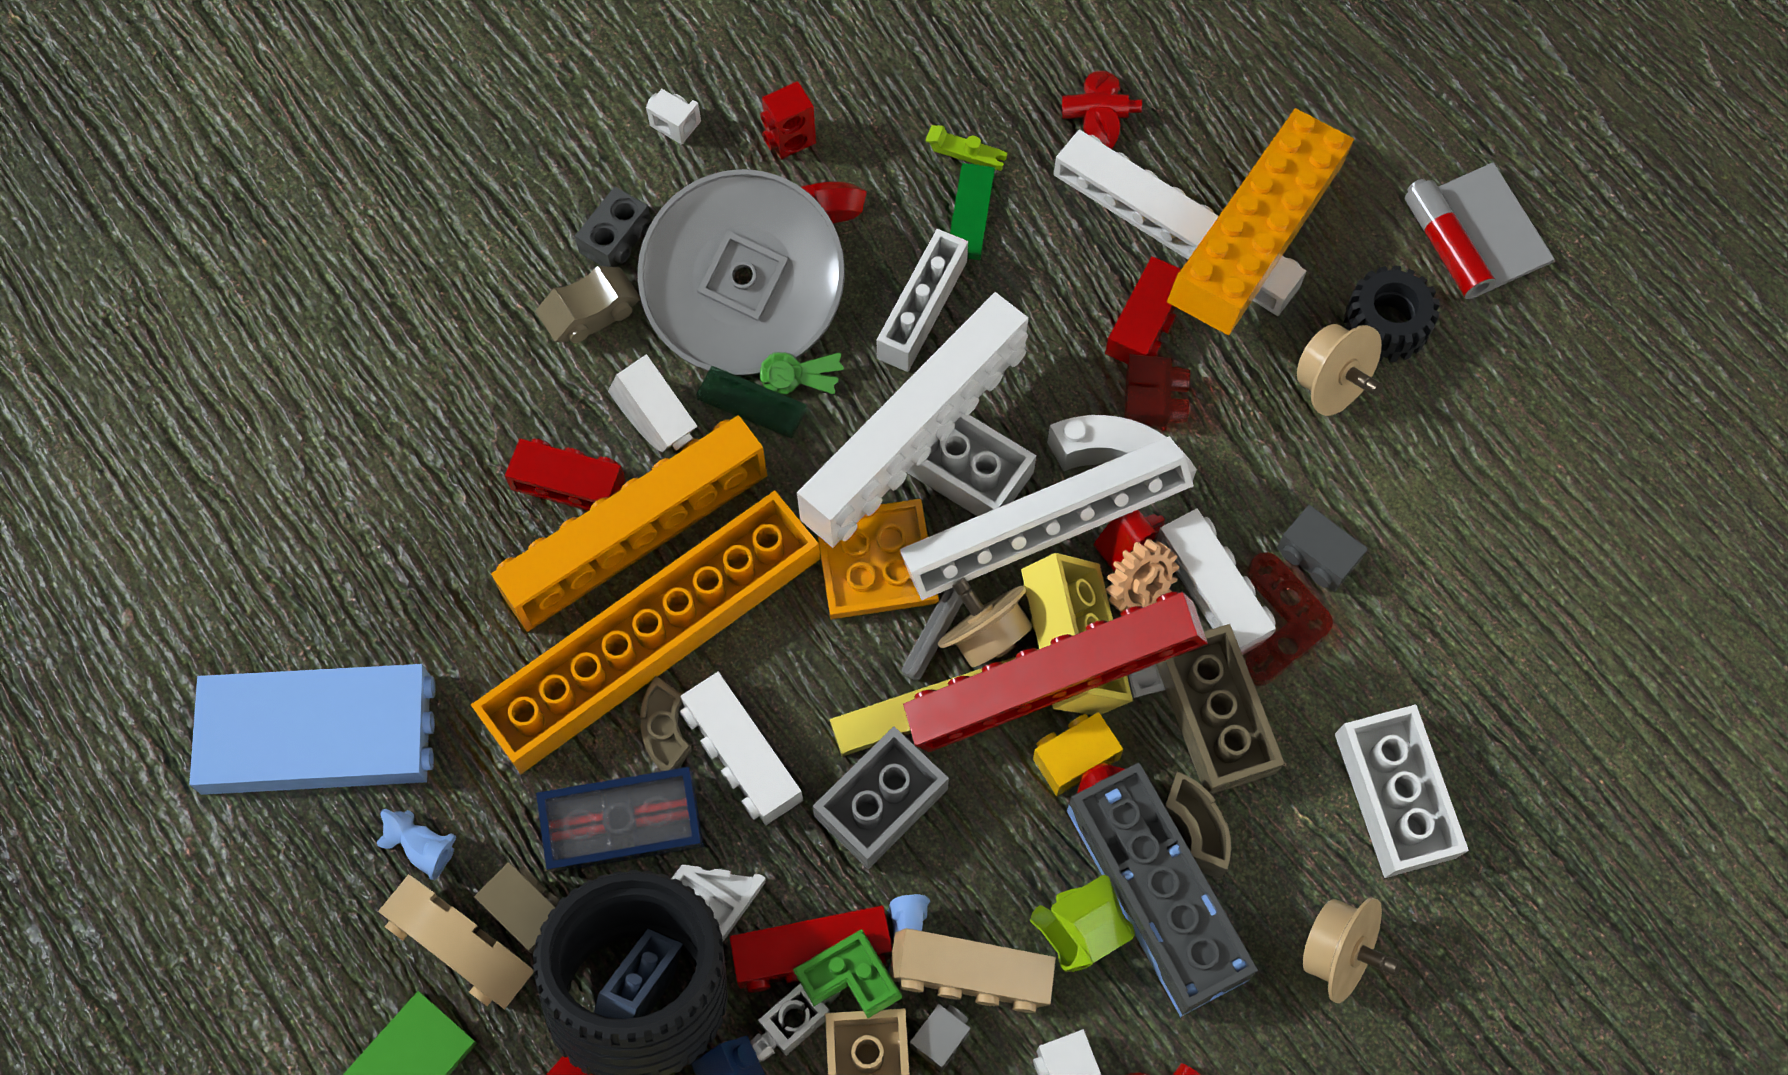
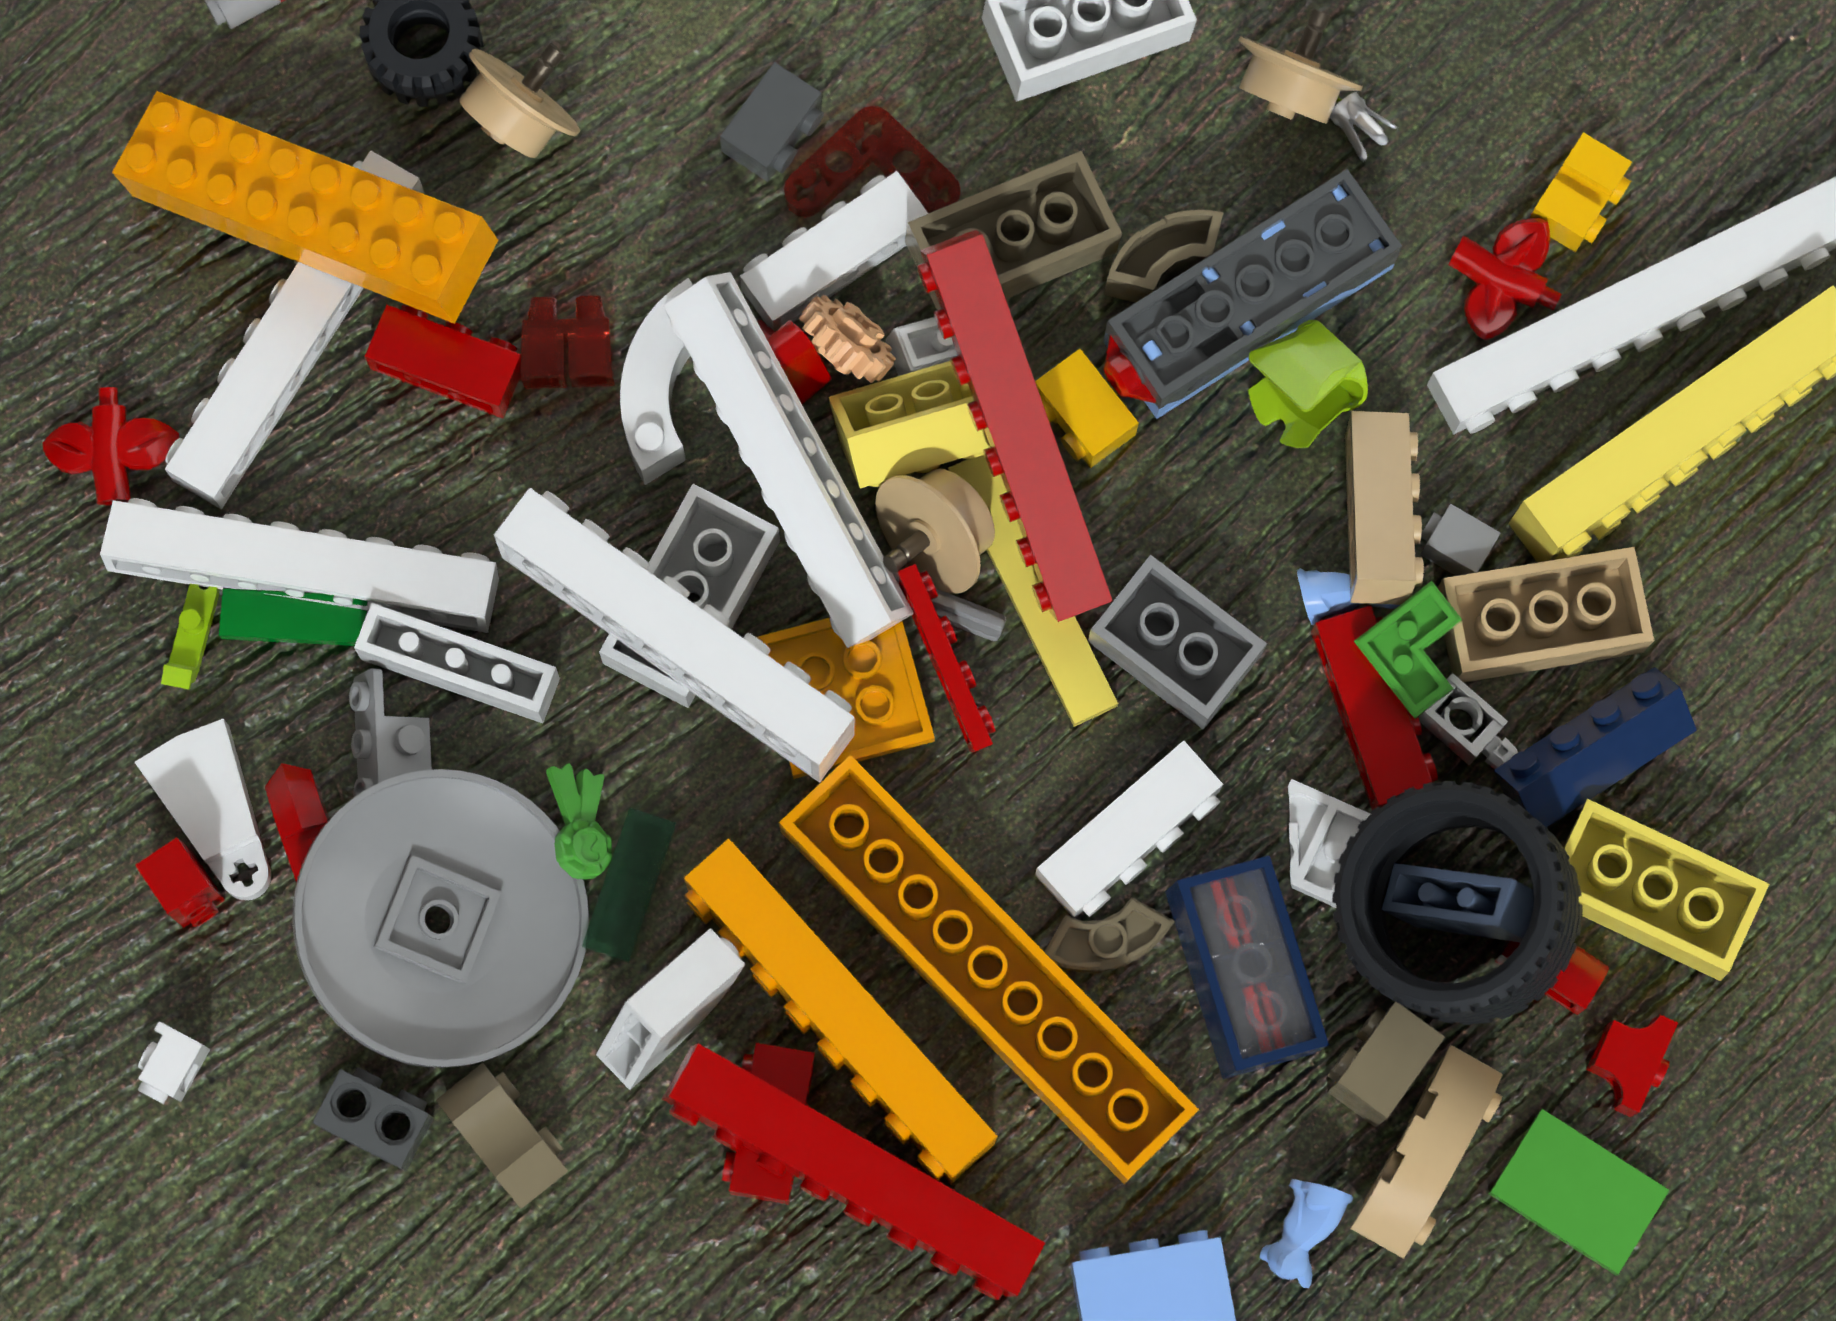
camera: 100 degrees left, 10 degrees up
none -> white brick [100,498,499,633]
none -> white piece [135,719,271,900]
none -> light grey bracket [349,669,432,797]
none -> red brick [662,1043,1045,1301]
none -> red plate [894,564,996,753]
none -> flat silver piece [1329,92,1398,161]

